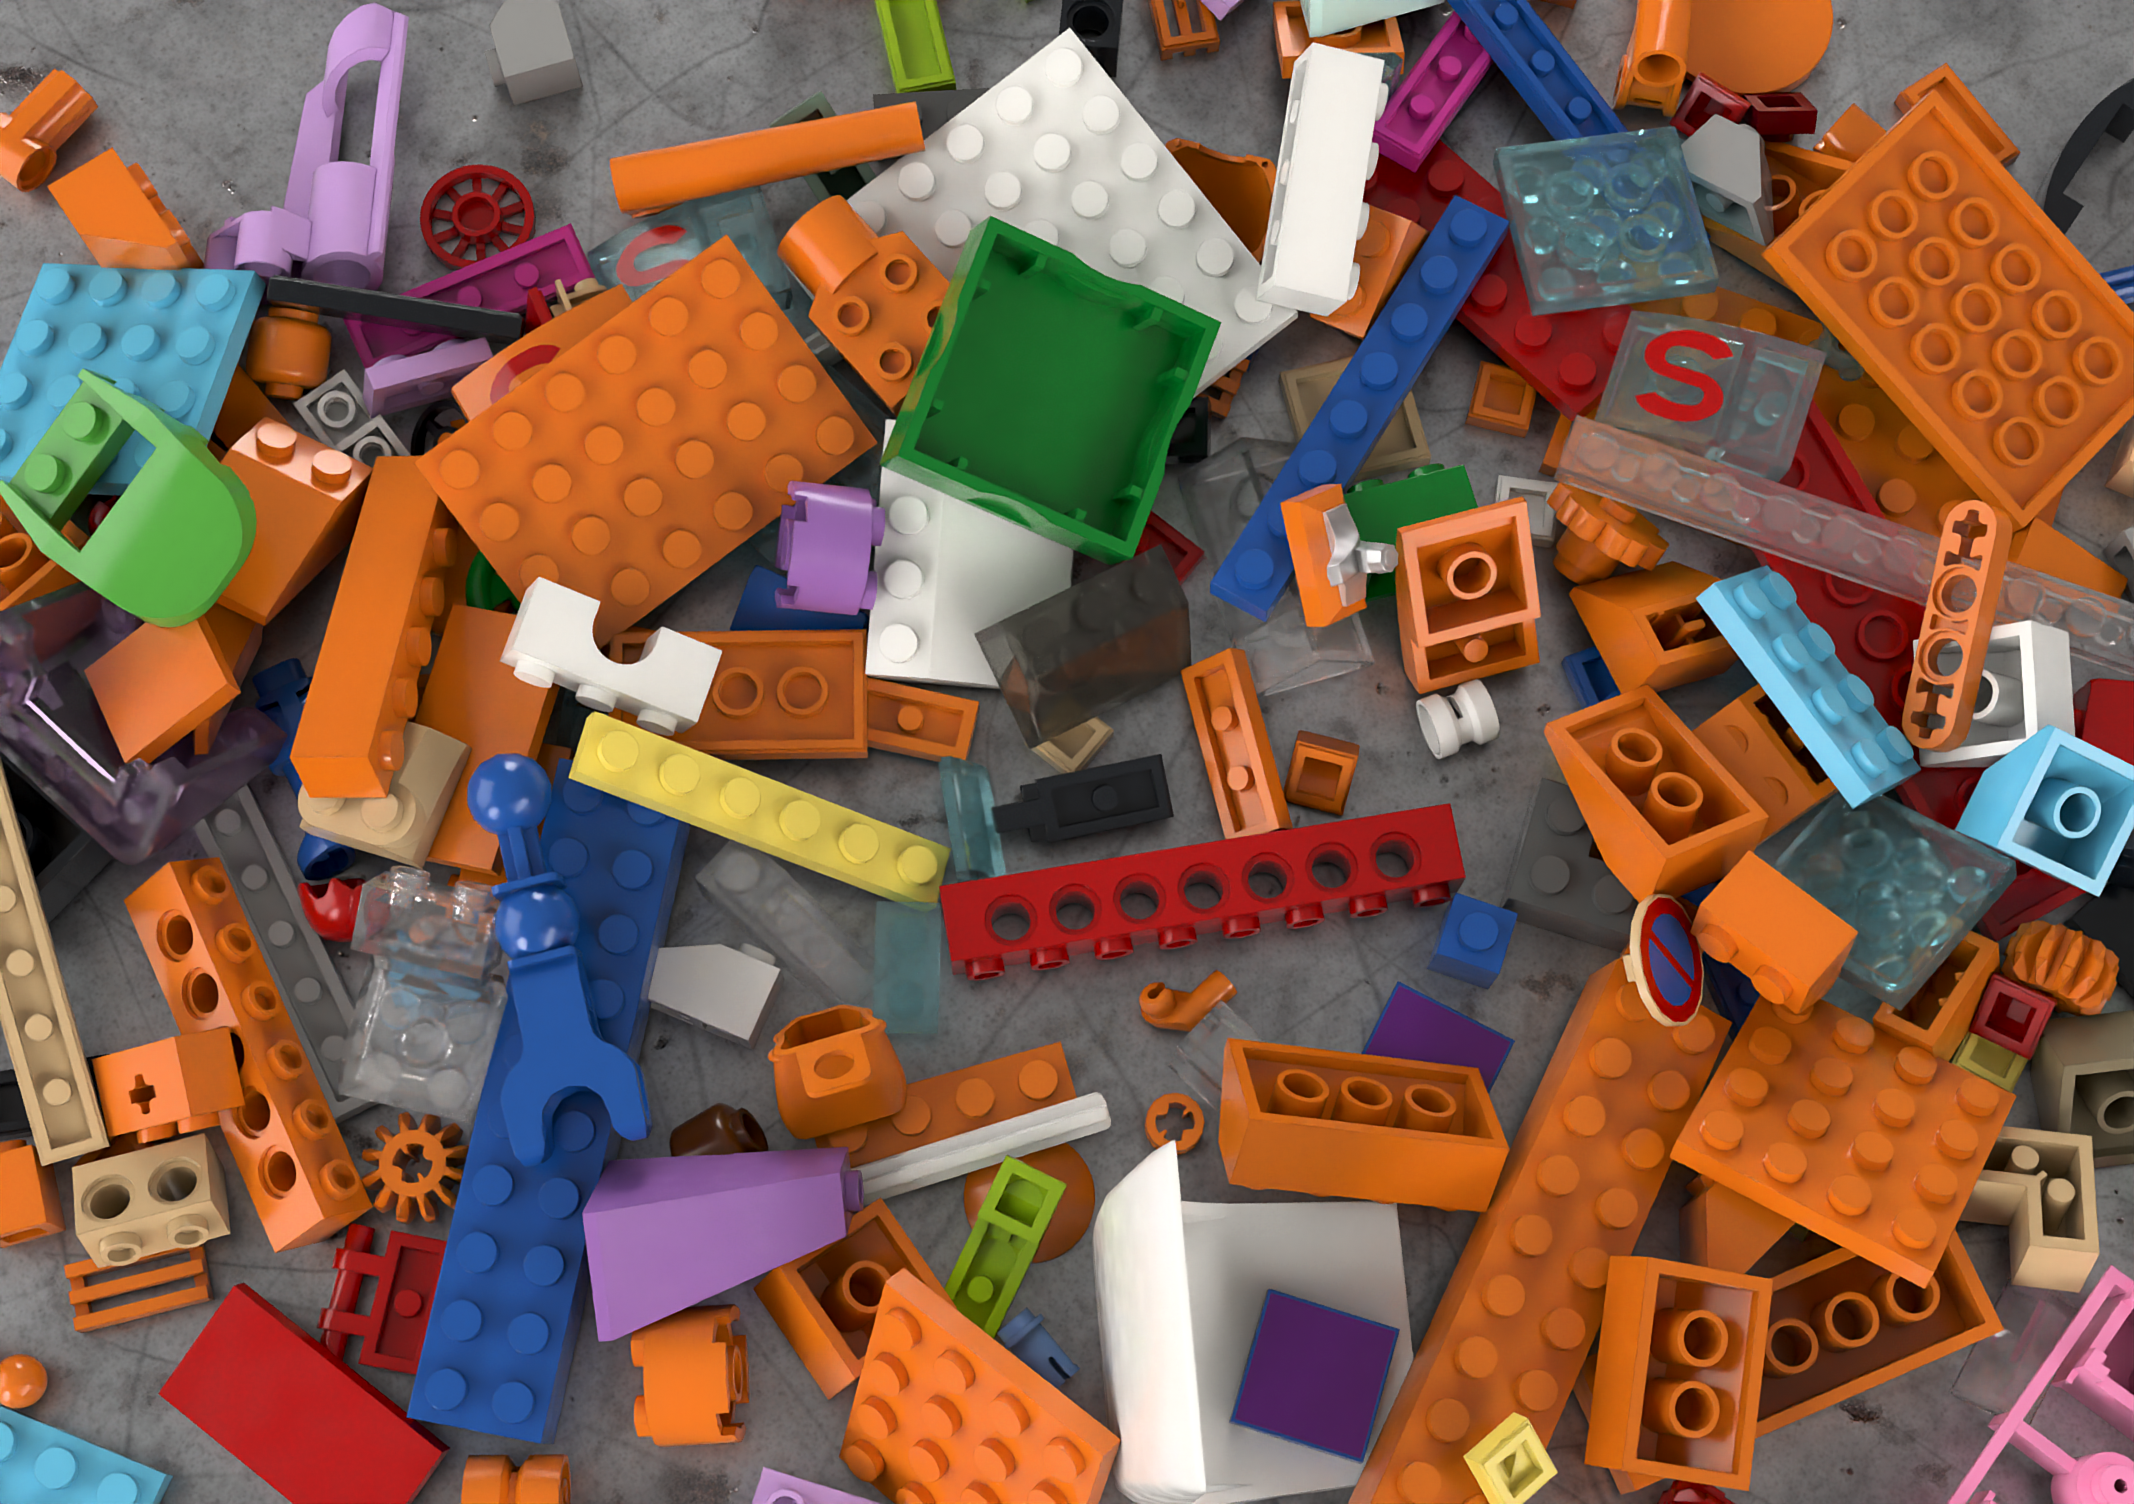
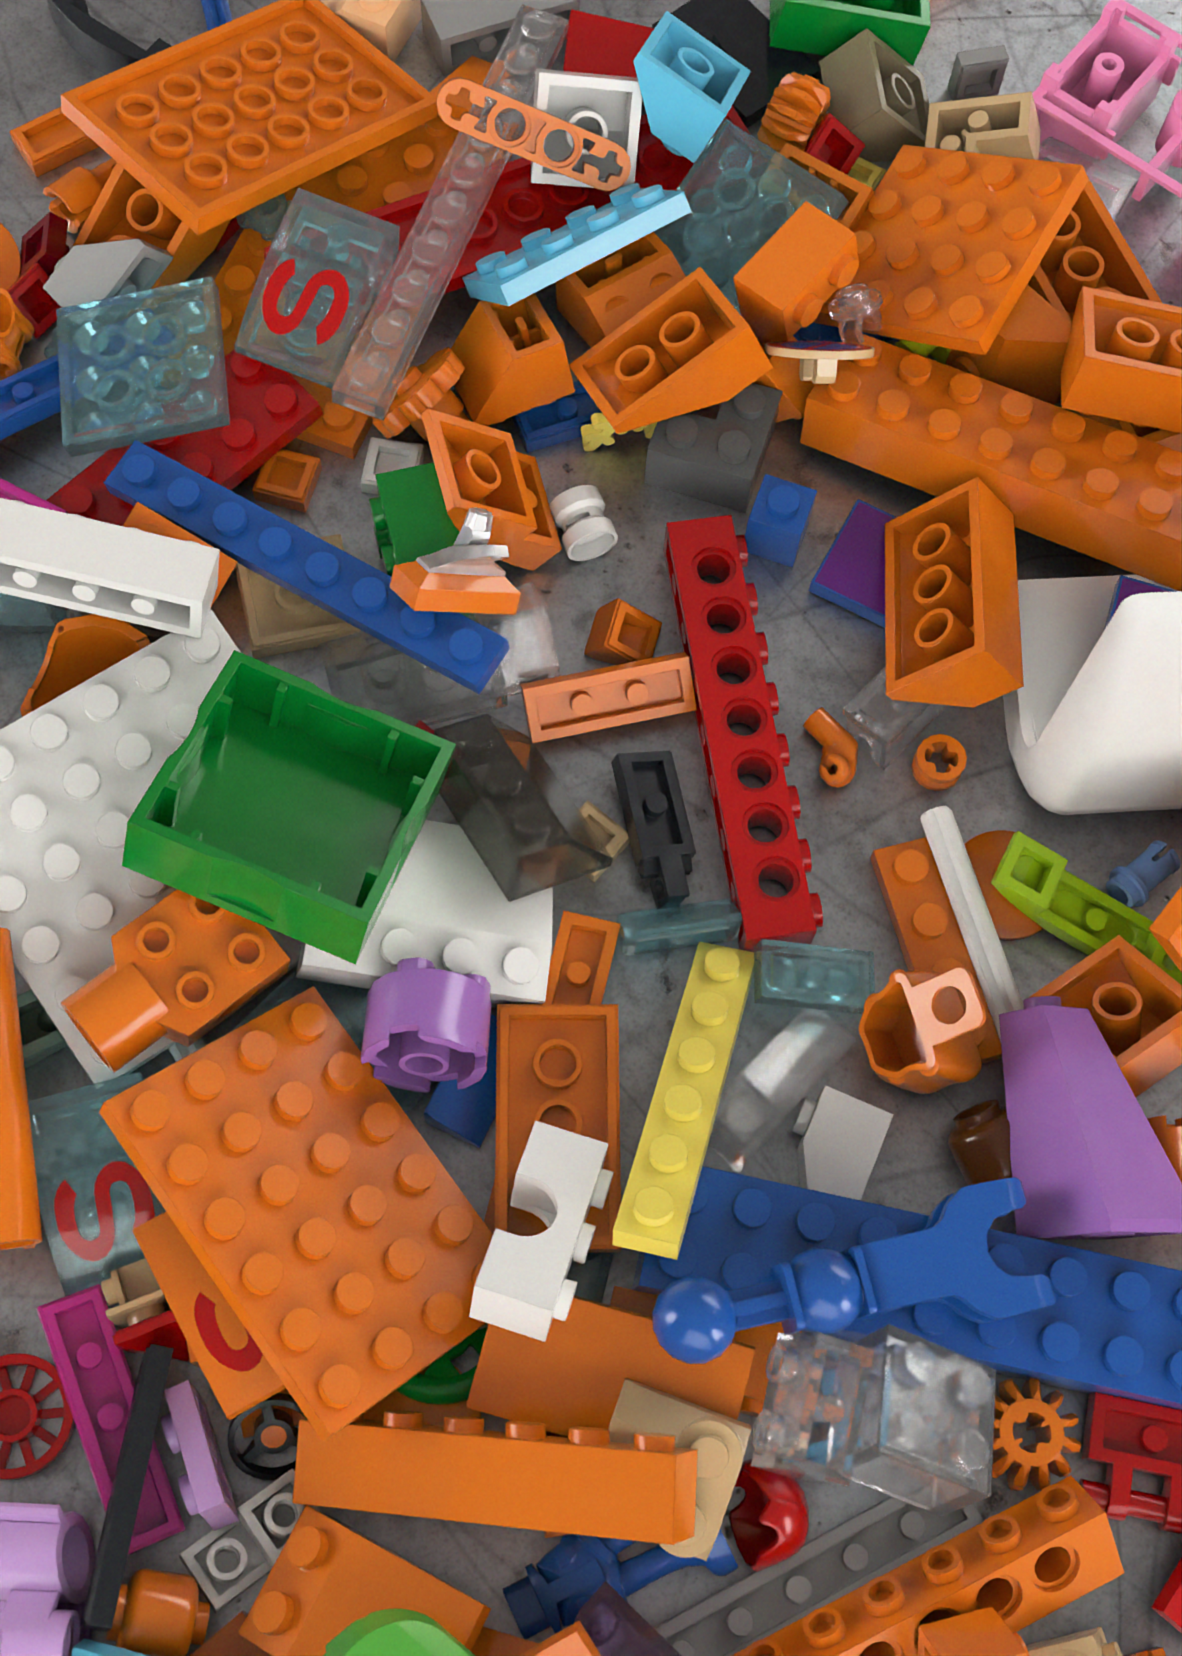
camera: 90 degrees left, 5 degrees down
none -> clear plate [828,283,883,344]

